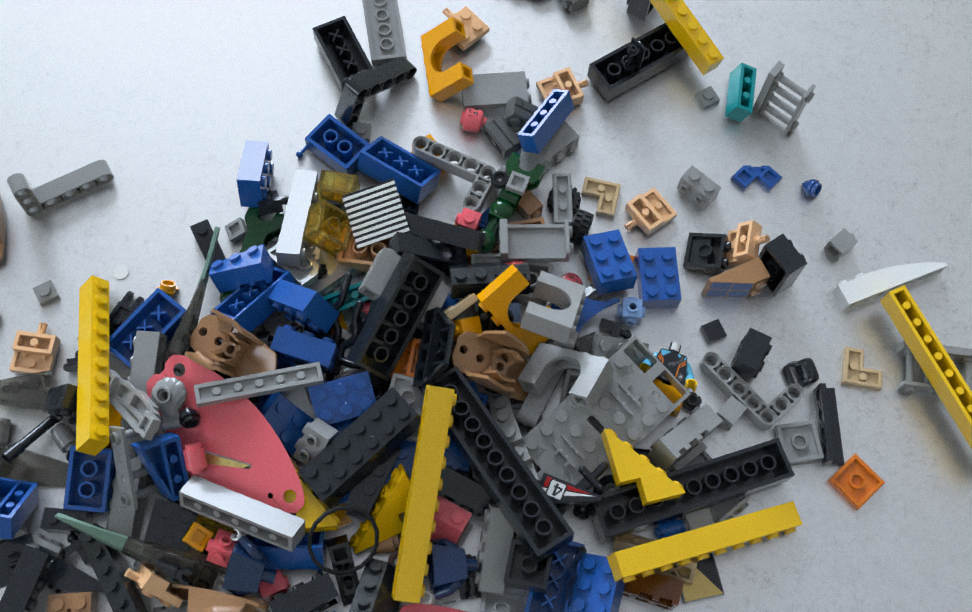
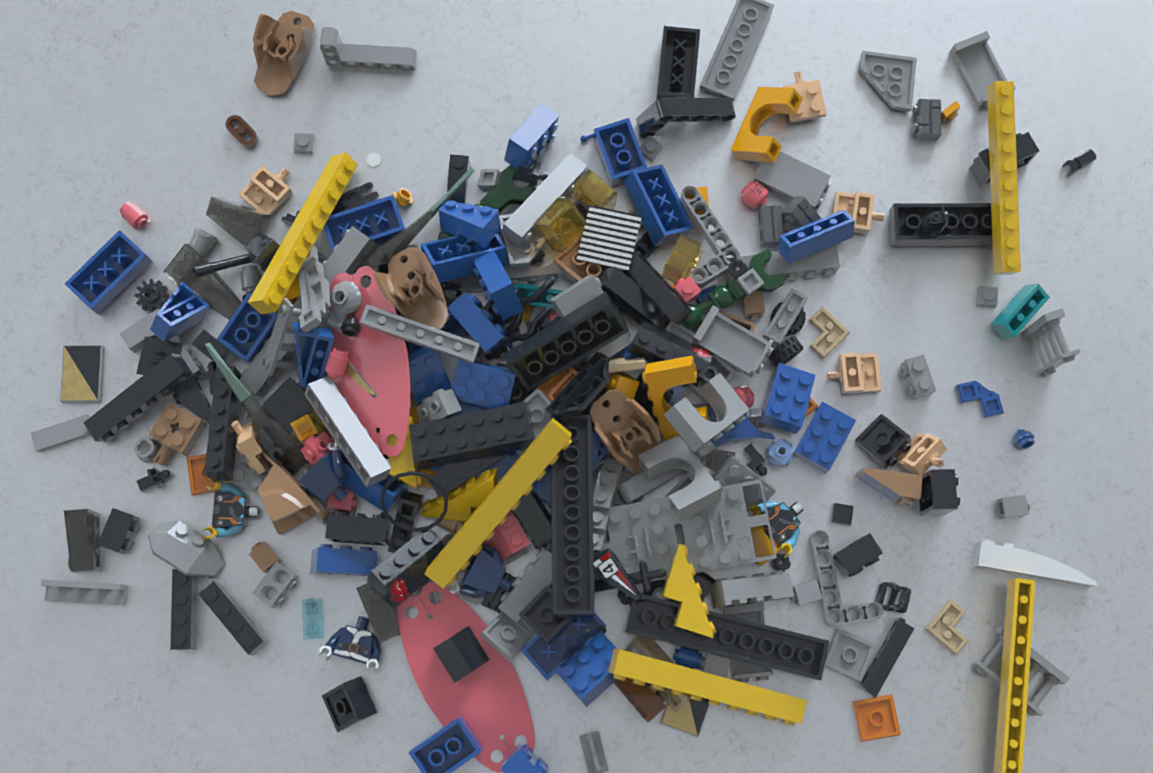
camera: 35 degrees right, 10 degrees up
none -> clear yellow brick [662,234,703,283]

